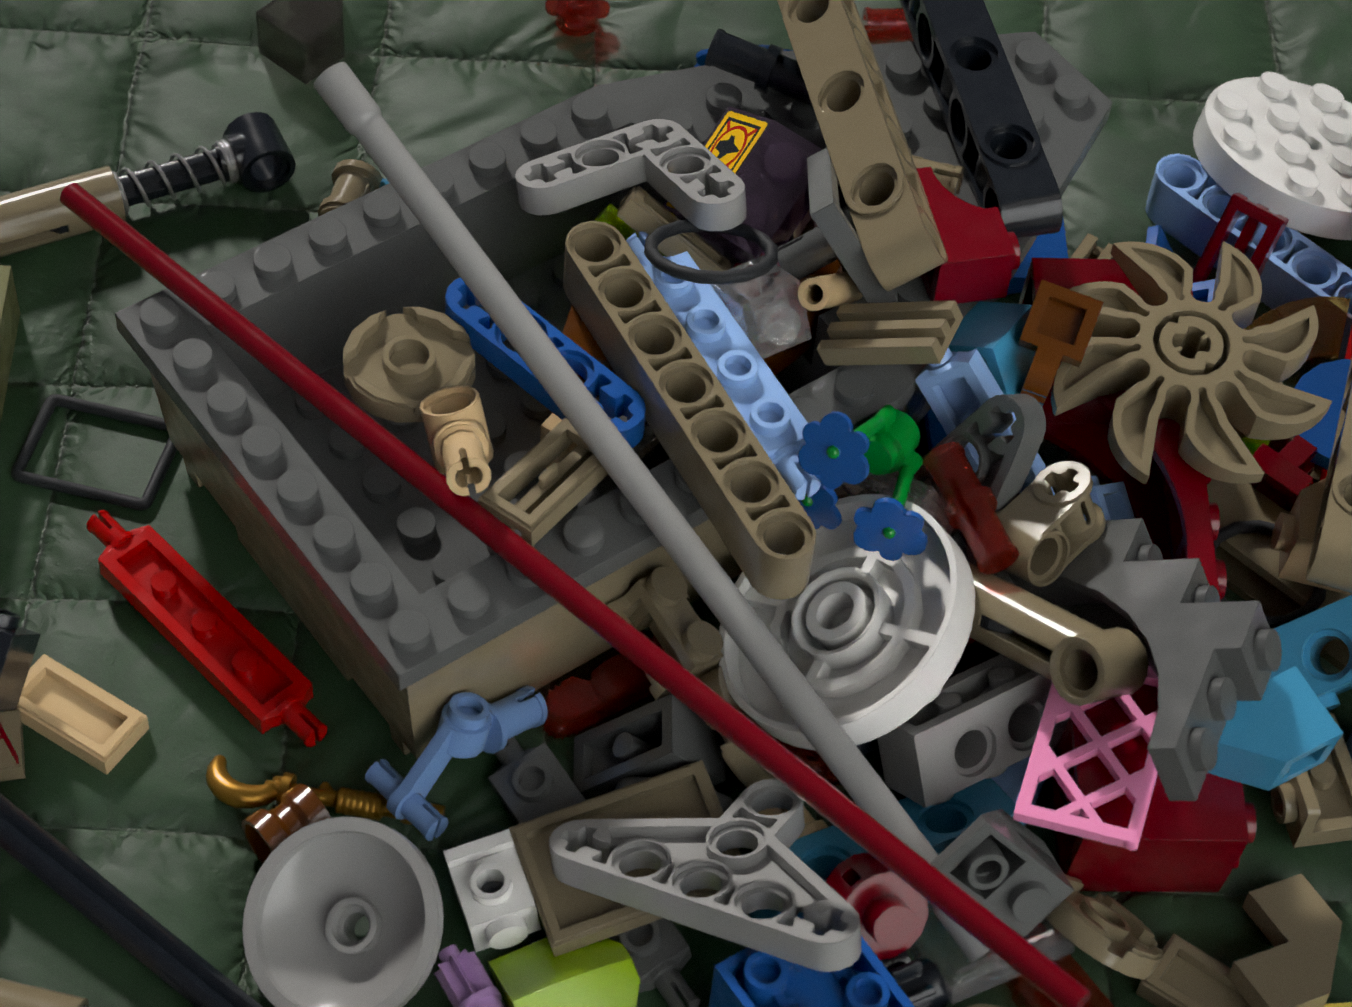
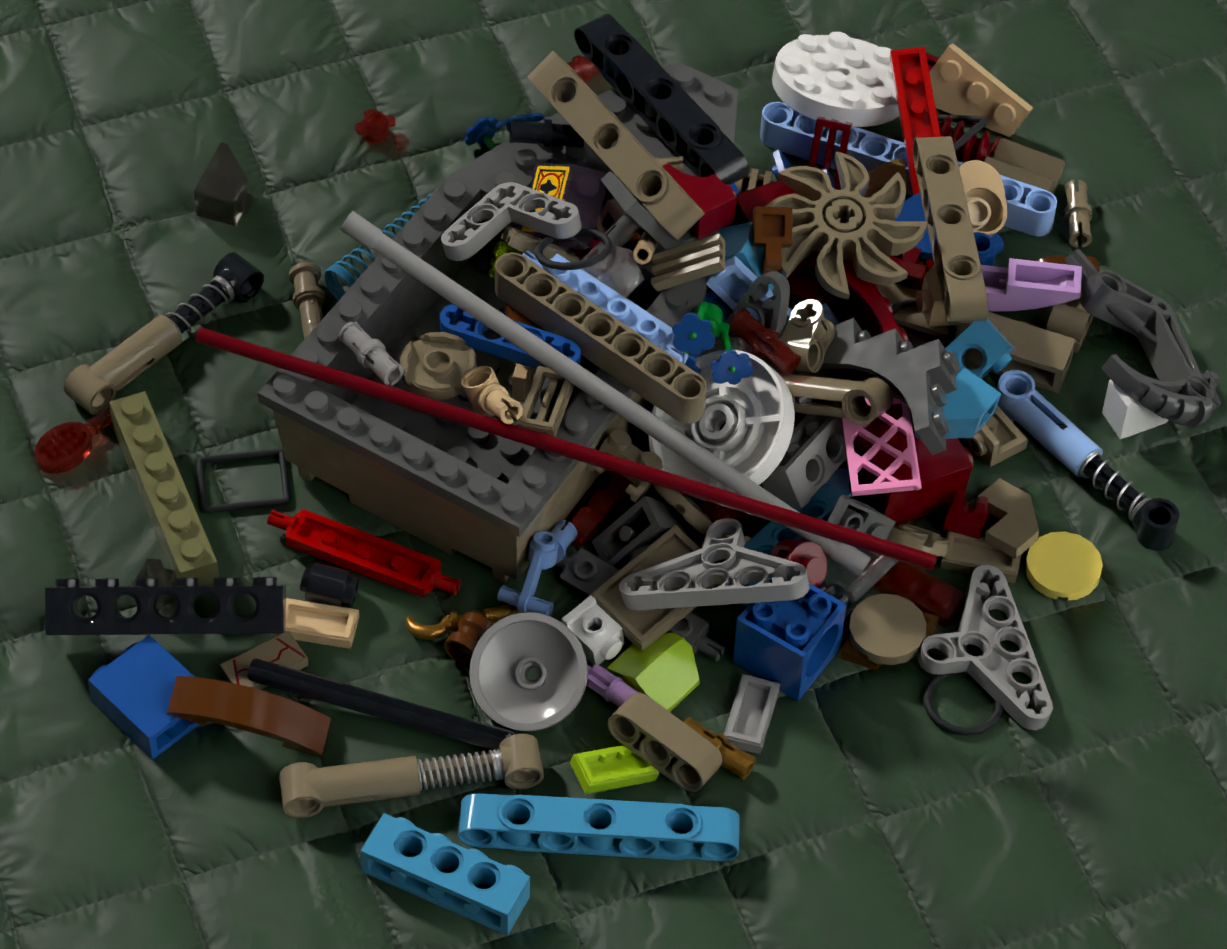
camera: 20 degrees left, 0 degrees up
none -> black brick [300,563,360,608]
none -> light grey pin [338,322,404,386]
none -> dark red tile [943,489,990,539]

